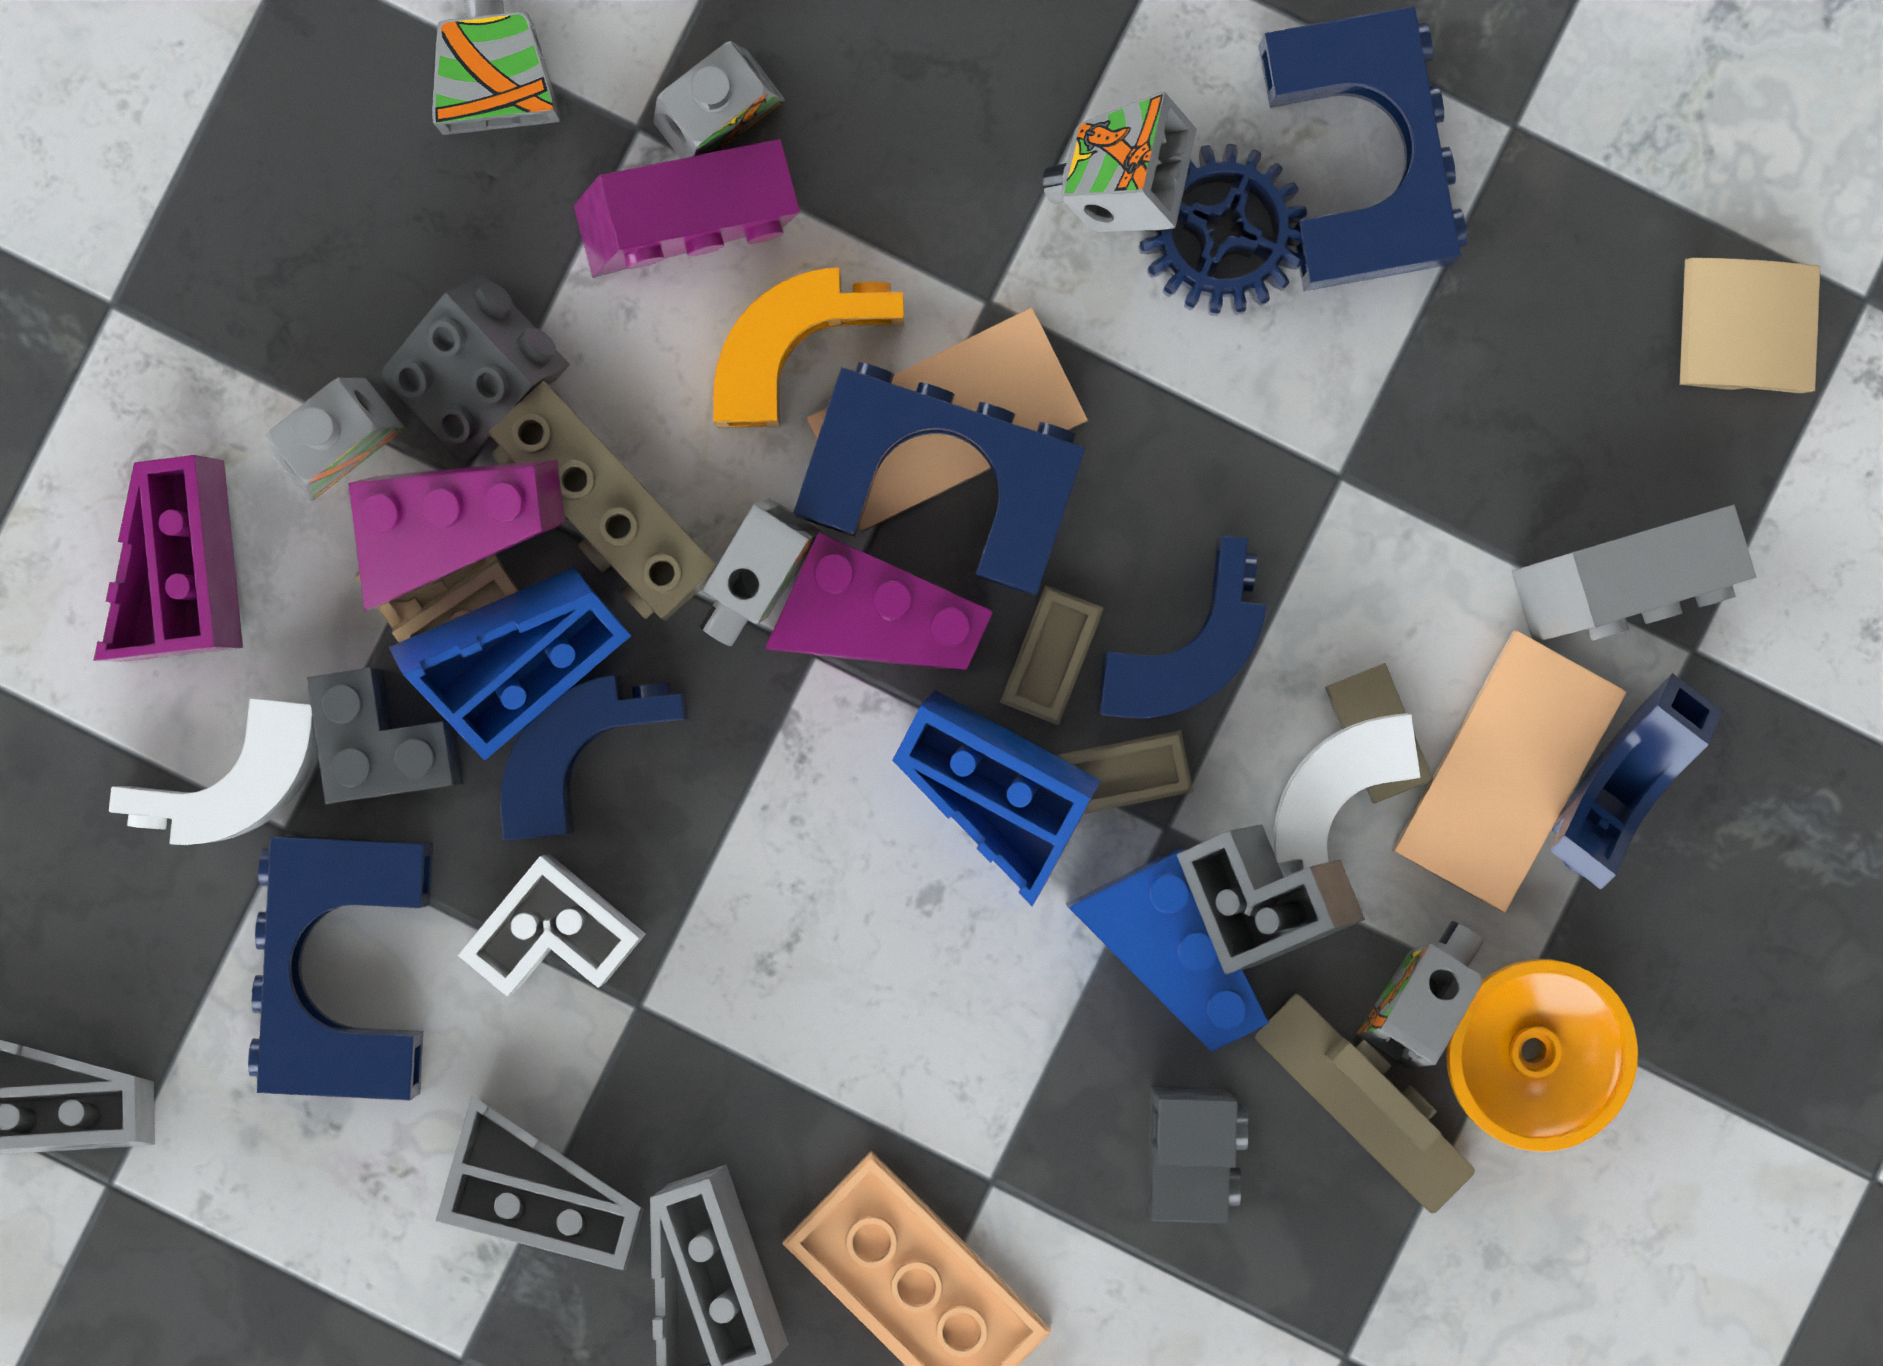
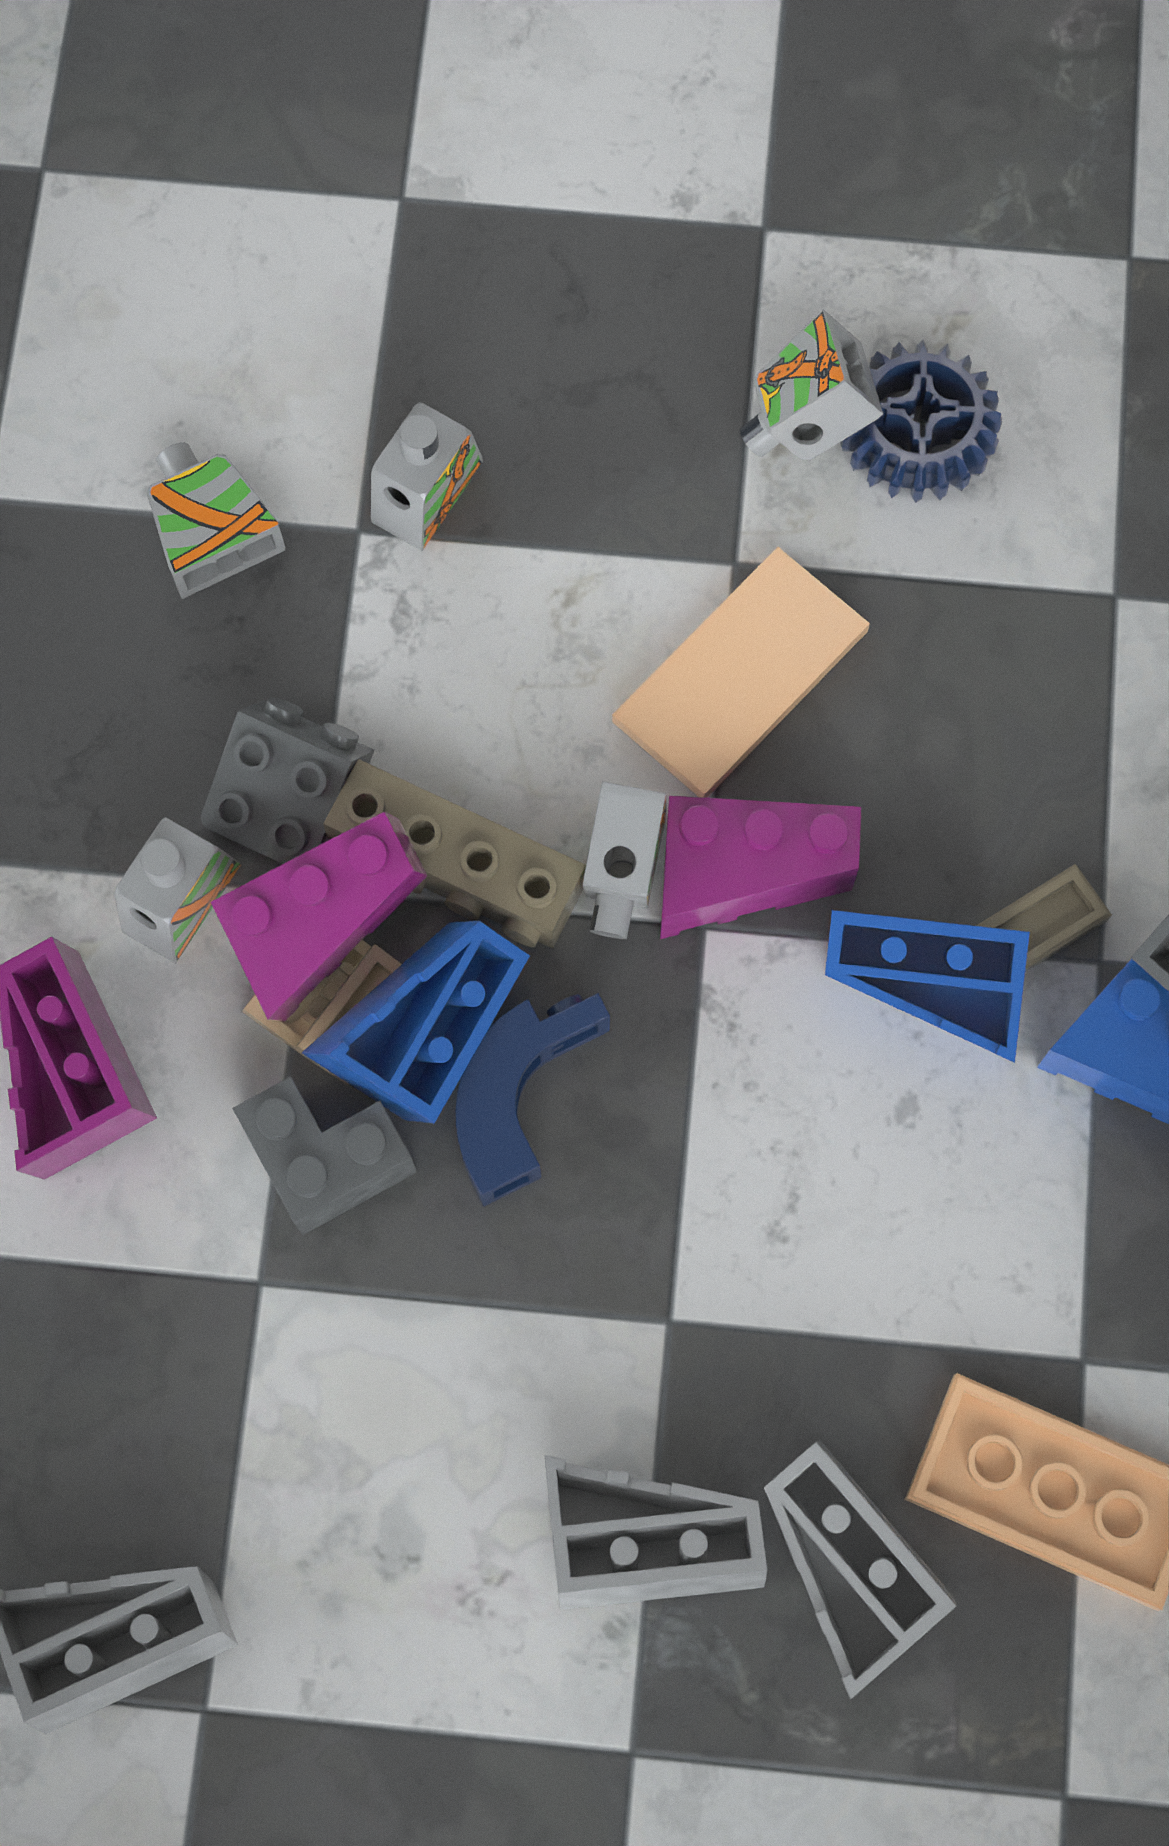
camera: 20 degrees left, 15 degrees down
white arch [109,698,318,845] -> none
dark blue arch [248,835,433,1101] -> none
white brick [458,854,646,997] -> none
magenta wedge [574,139,800,278] -> none
light orange arch [713,267,904,428] -> none
dark blue arch [793,362,1085,596] -> none
dark tan tile [999,585,1104,725] -> none
dark blue arch [1098,536,1267,719] -> none
dark blue arch [1259,6,1467,291] -> none

